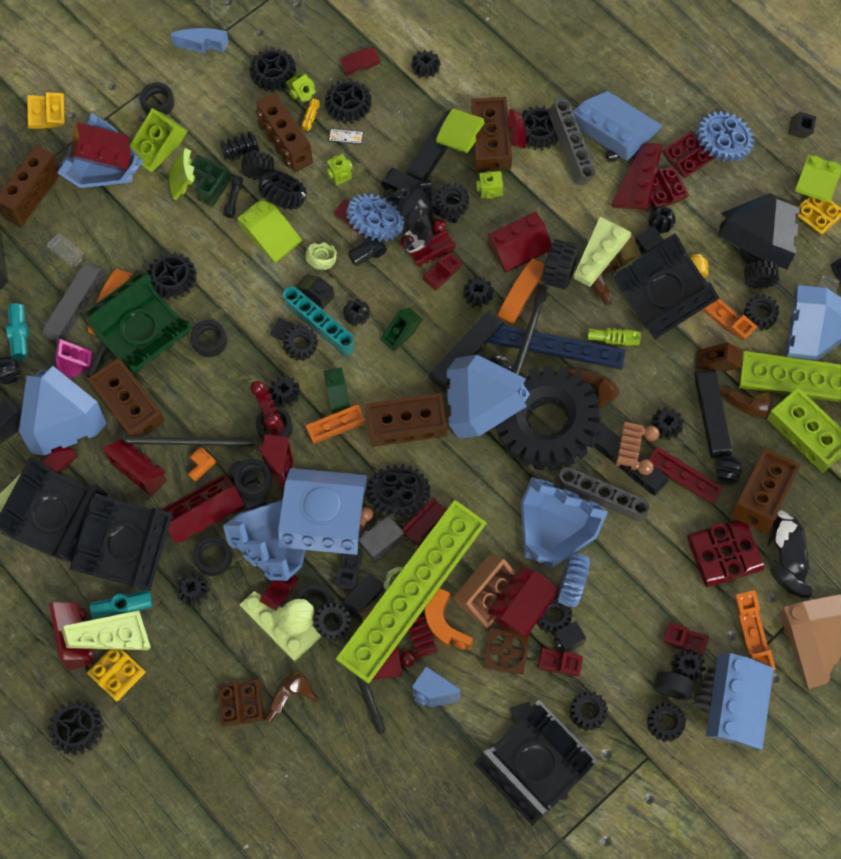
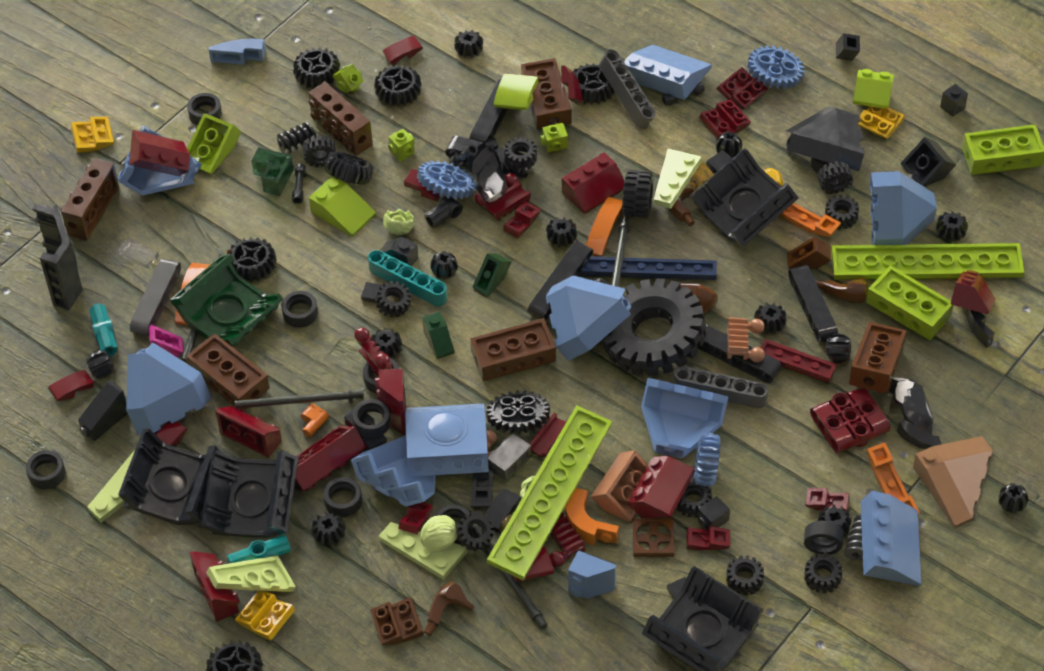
camera: 10 degrees left, 15 degrees down
lime slope [169,148,195,200] -> none
yellow axle [301,98,320,131] -> none
orange plate [305,404,366,444] -> none
clear sticker [328,128,364,144] -> none
lime hinge [588,328,641,346] -> none
dark red wing [611,143,663,210] -> none

